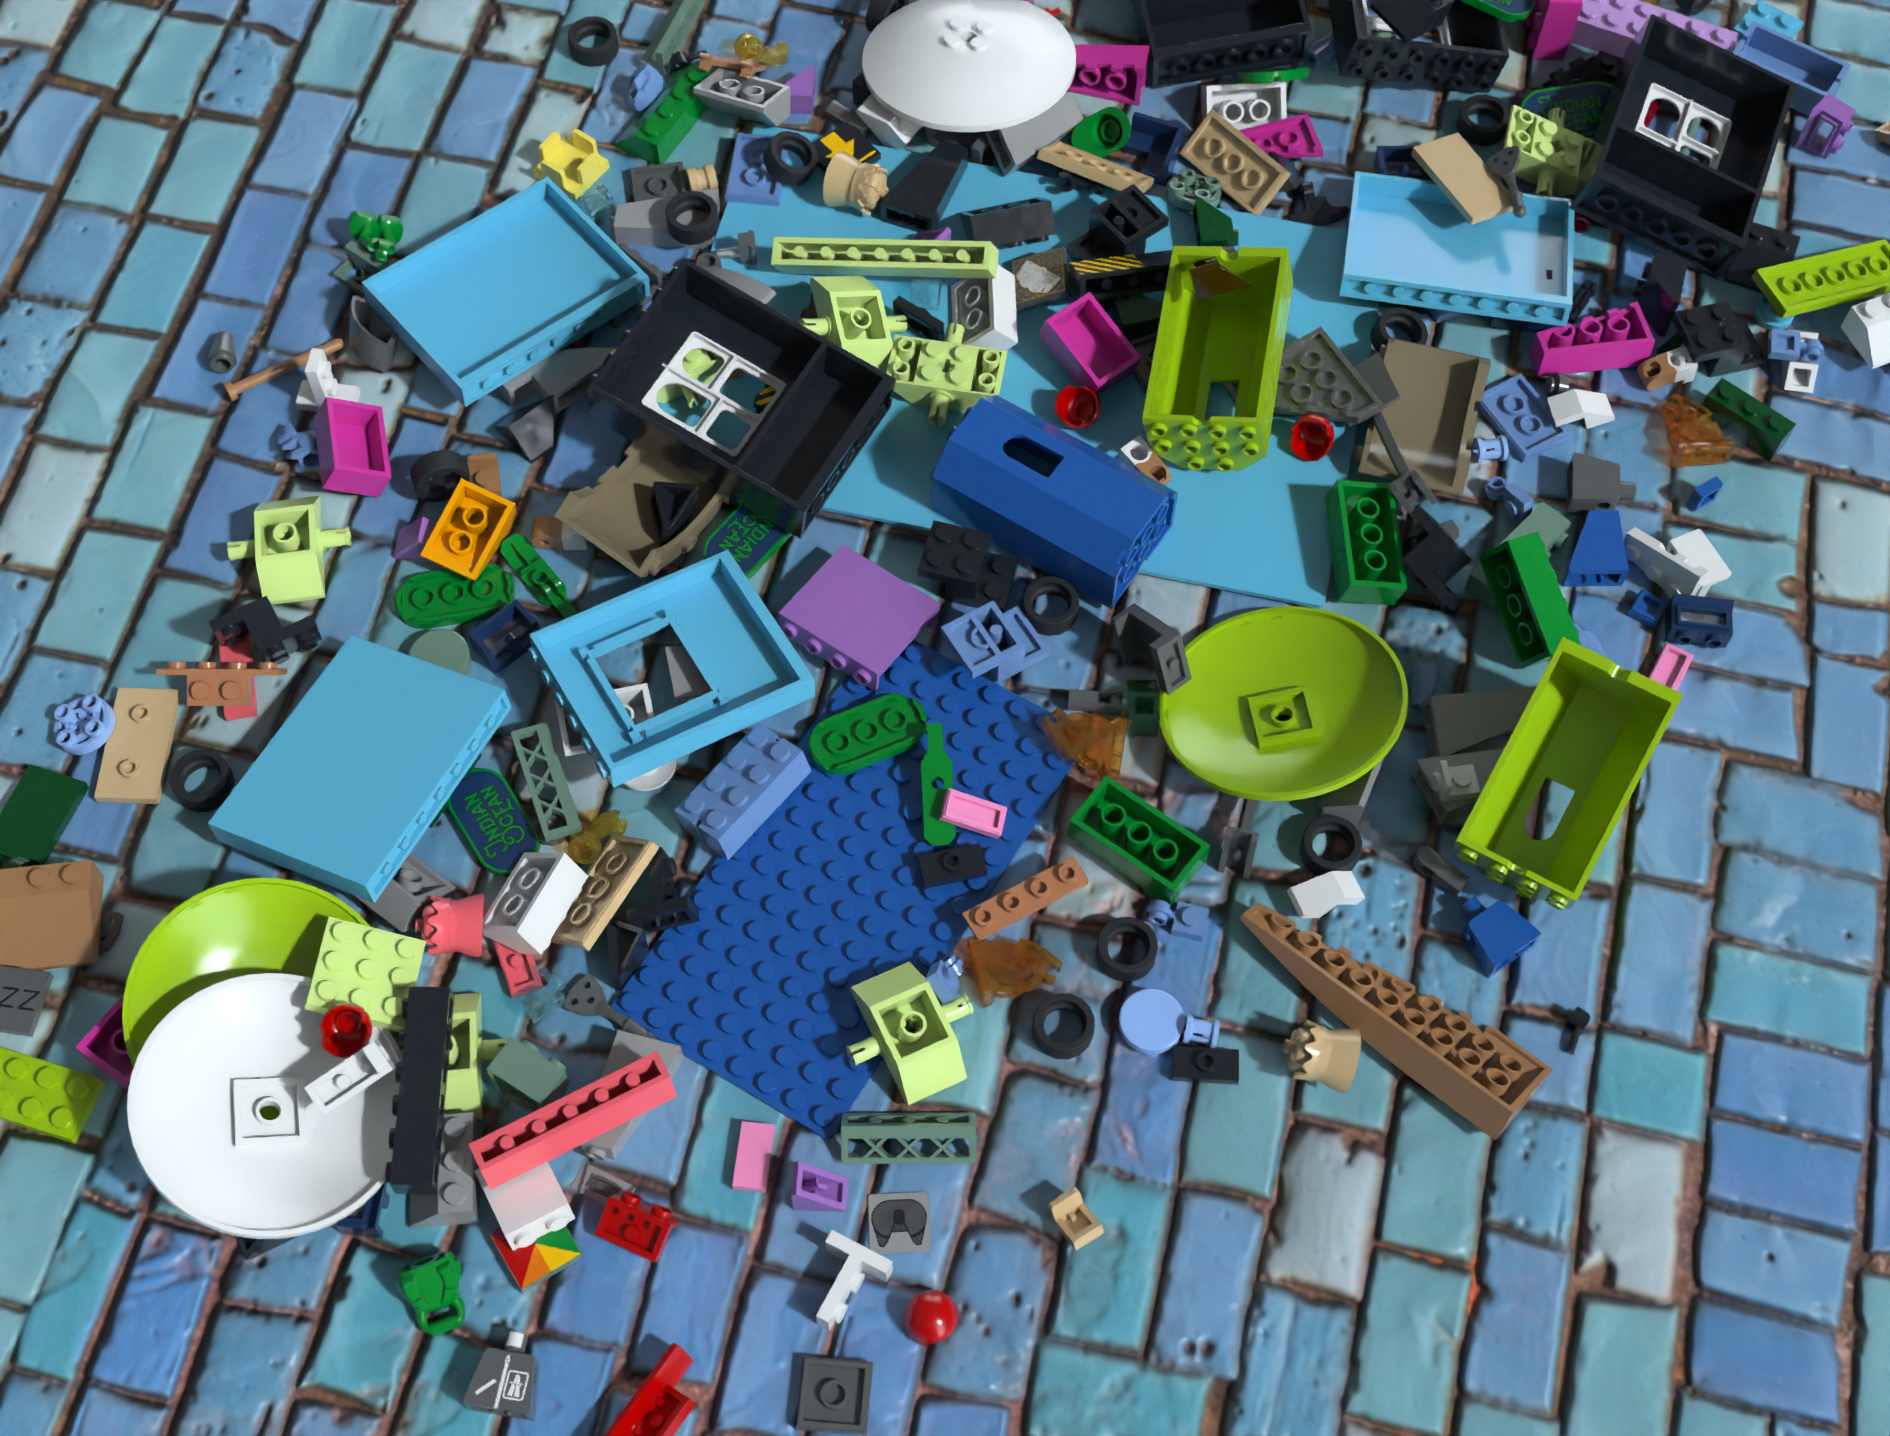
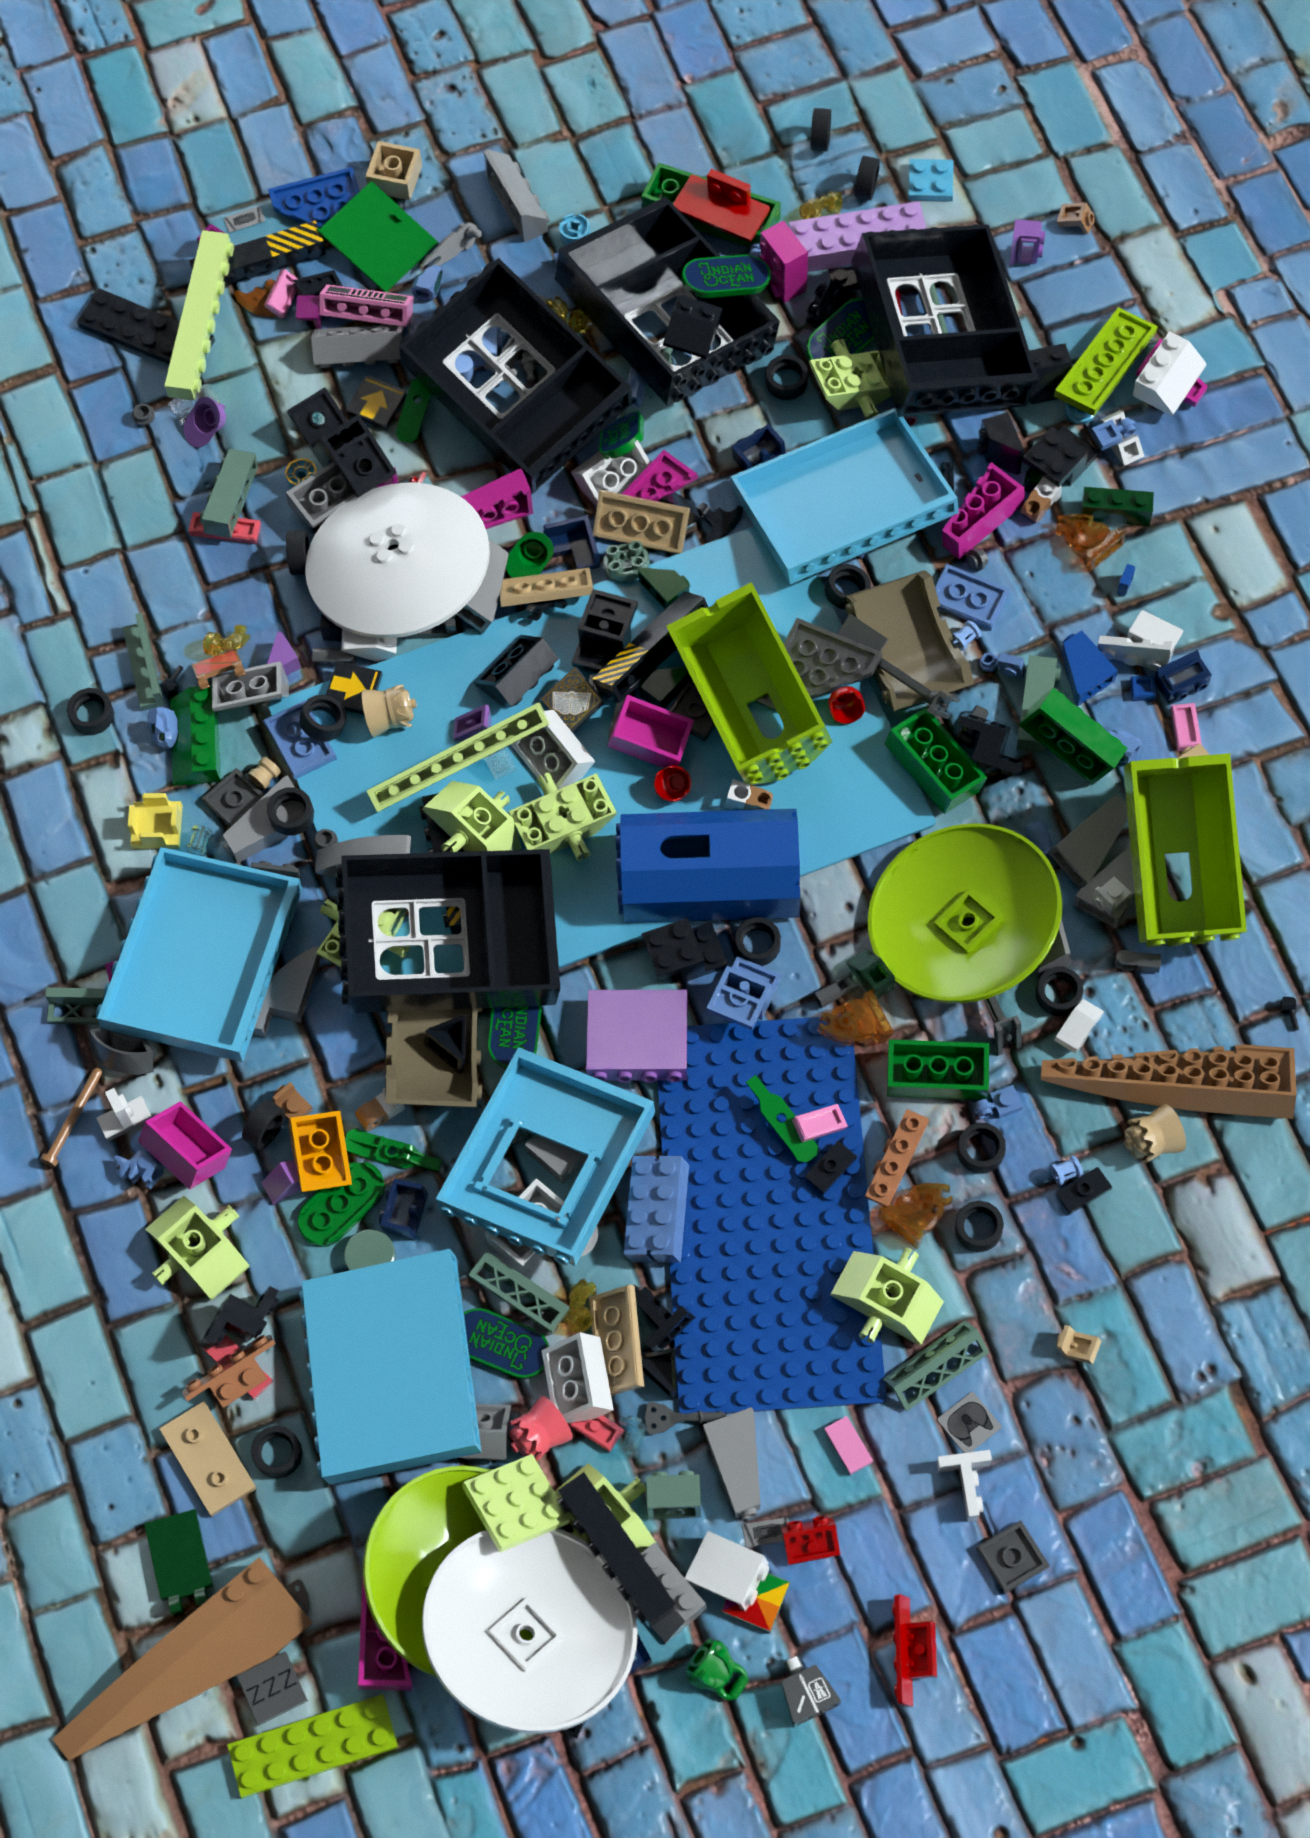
camera: 30 degrees left, 5 degrees up
light blue tile [53,693,115,755] -> none
dark grey cone [207,331,237,373] -> none
white bracket [304,1039,396,1116] -> none
red hair [319,1002,373,1059] -> none
green piece [348,210,404,263] -> none
coral brick [468,1051,677,1190] -> none
black slope [495,394,554,464] -> none
dark grey piece [716,230,757,265] -> none
medium lavender slope [791,1161,848,1212] -> none
green tile [808,693,927,775] -> none
black slope [881,140,968,233] -> none
black plate [893,296,944,341] -> none
red hair [902,1290,958,1346] -> none
medium blue plate [926,953,964,1004] -> none
dark grey panel [1111,603,1192,695] -> none
light blue tile [1118,989,1185,1057] -> none
dark brown slope [1187,256,1253,301] -> none
tan tile [1411,133,1513,225] -> none
blue torso [1460,896,1541,978] -> none
dark grey piece [1486,146,1526,218] -> none
white slope [1547,389,1615,429] -> none
dark grey torso [1566,453,1636,515] -> none
medium blue piece [1732,21,1851,116] -> none

